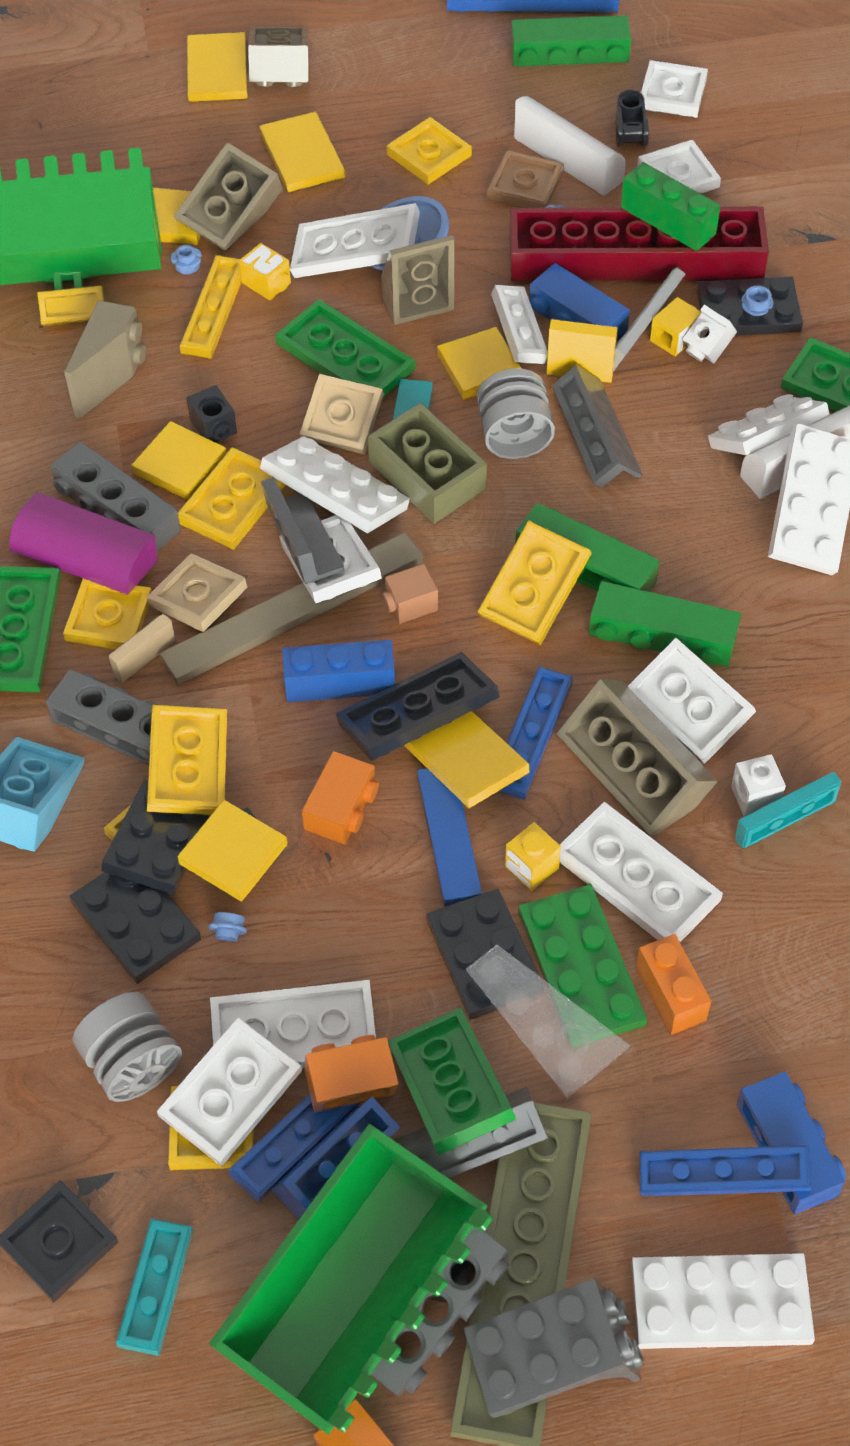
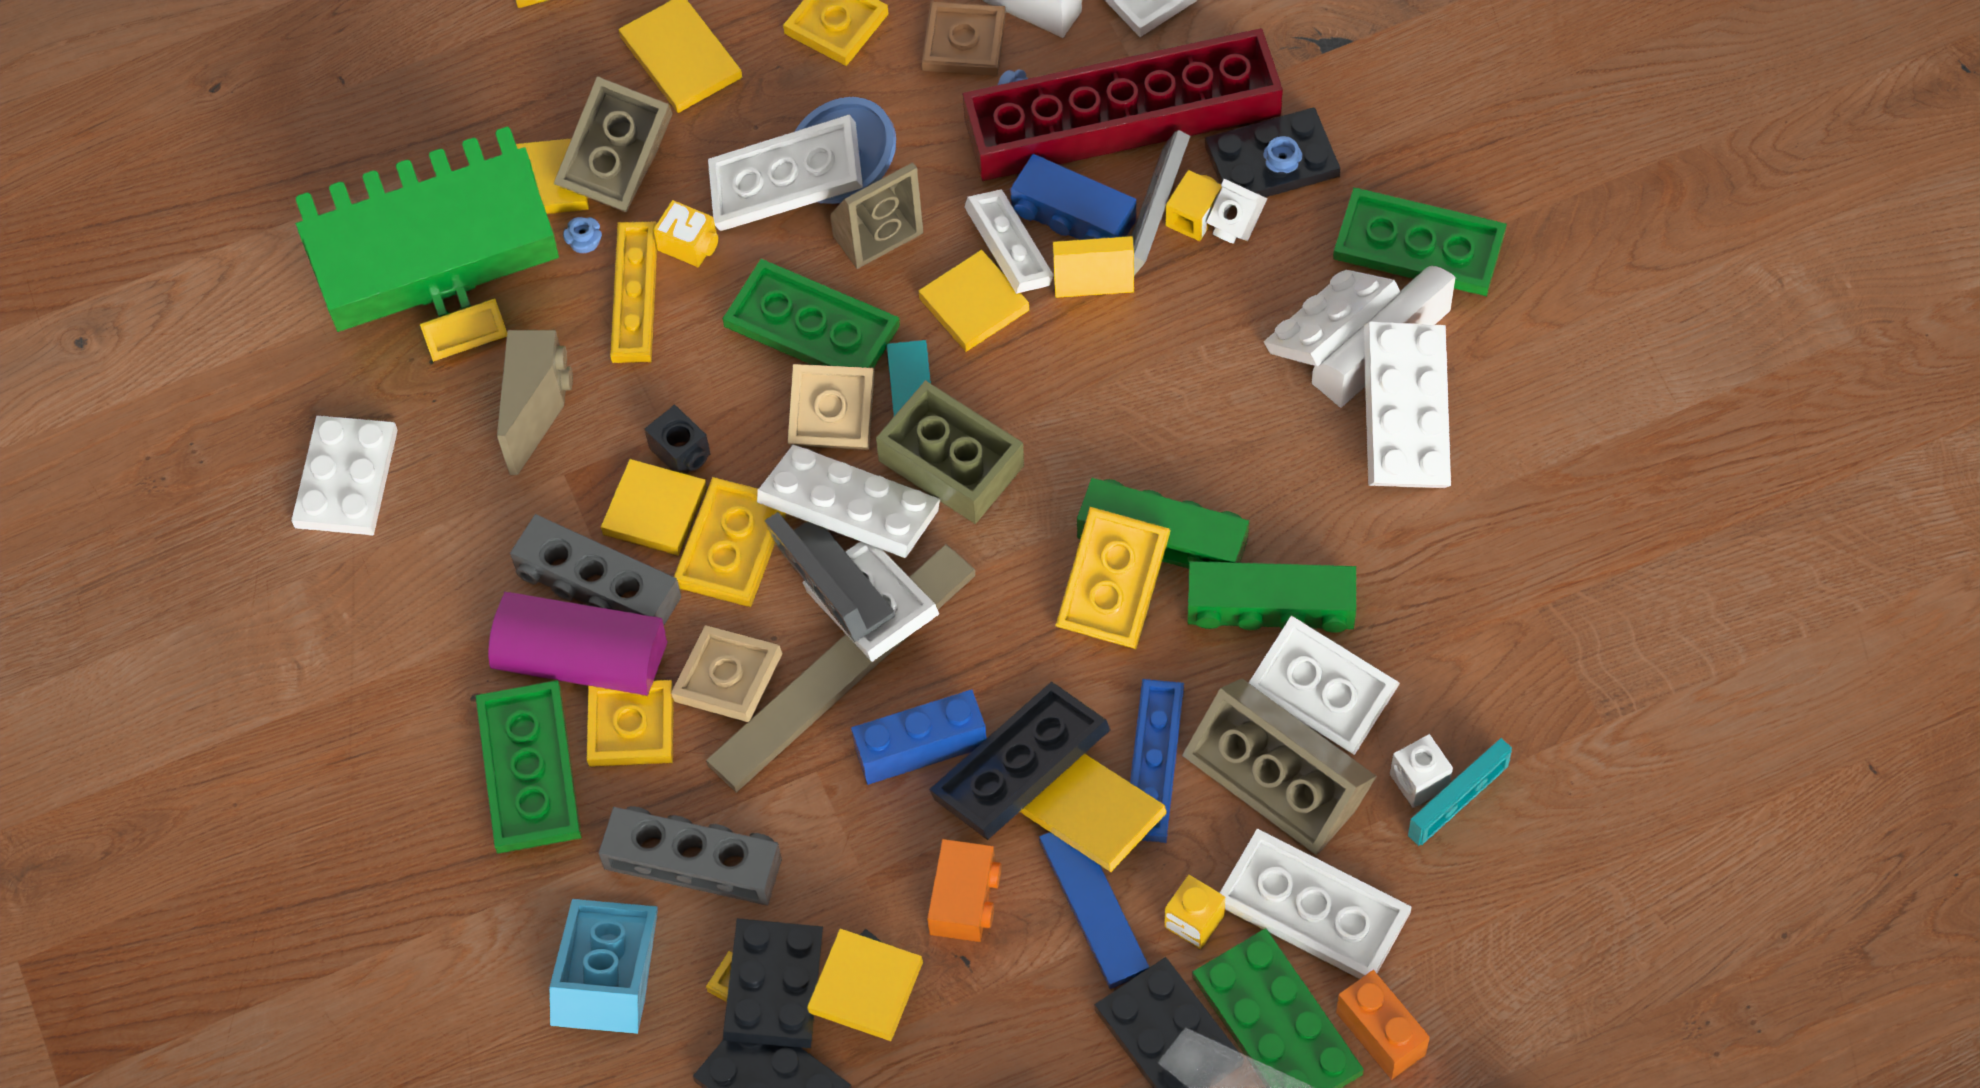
camera: 10 degrees left, 5 degrees up
tan tile [109,614,175,683] -> none
yellow tile [147,705,227,815] -> none
medium blue plate [208,912,247,942] -> none
nougat brick [381,564,438,624] -> none
light grey wheel [477,368,555,459] -> none
dark grey panel [552,365,642,487] -> none
green brick [621,162,720,251] -> none

